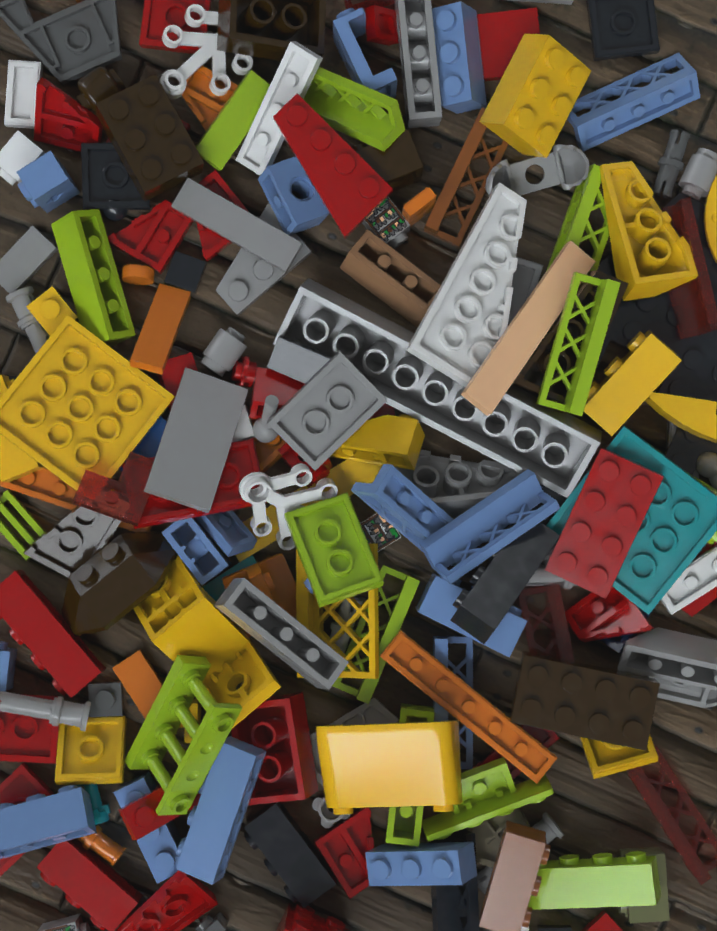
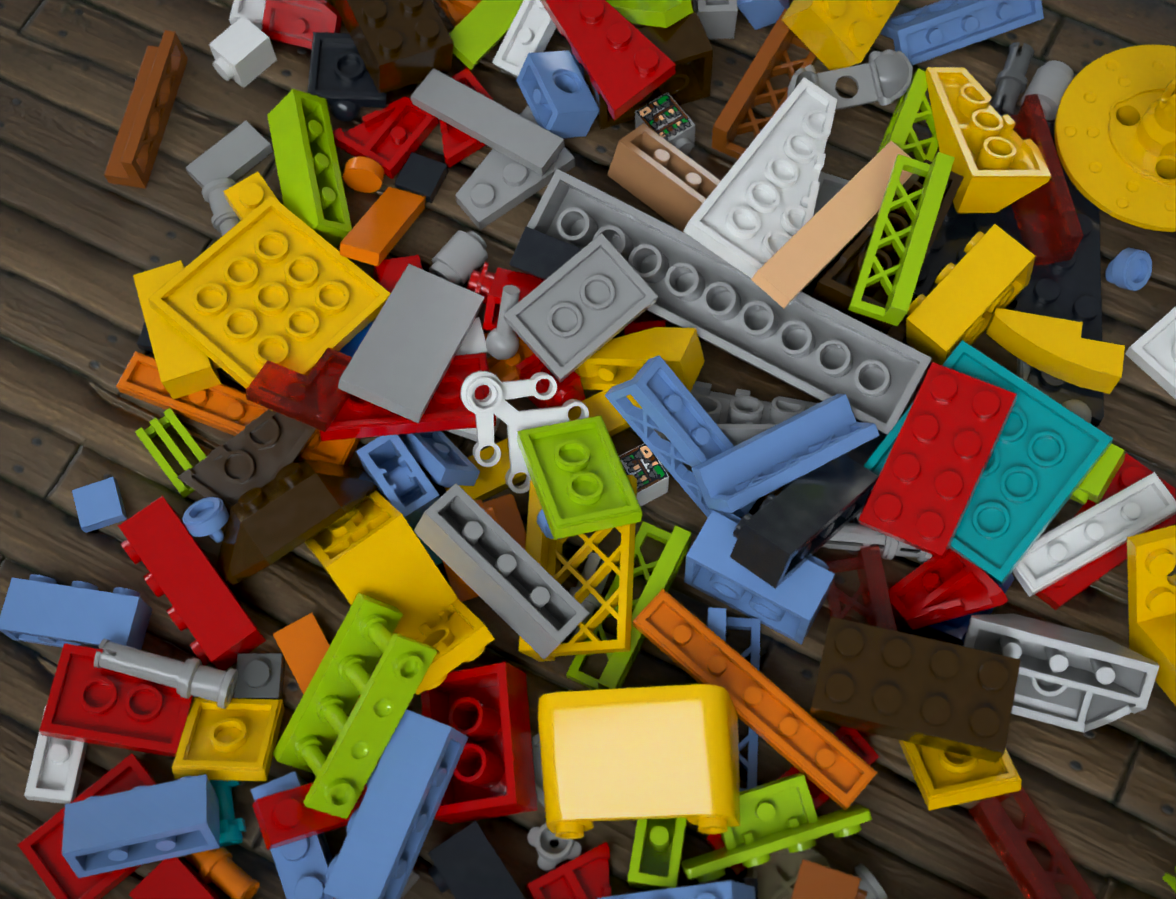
camera: 10 degrees right, 20 degrees down
medium blue brick [17,151,80,213] -> none
orange tile [402,187,437,227] -> none
none -> medium blue tile [182,497,229,543]

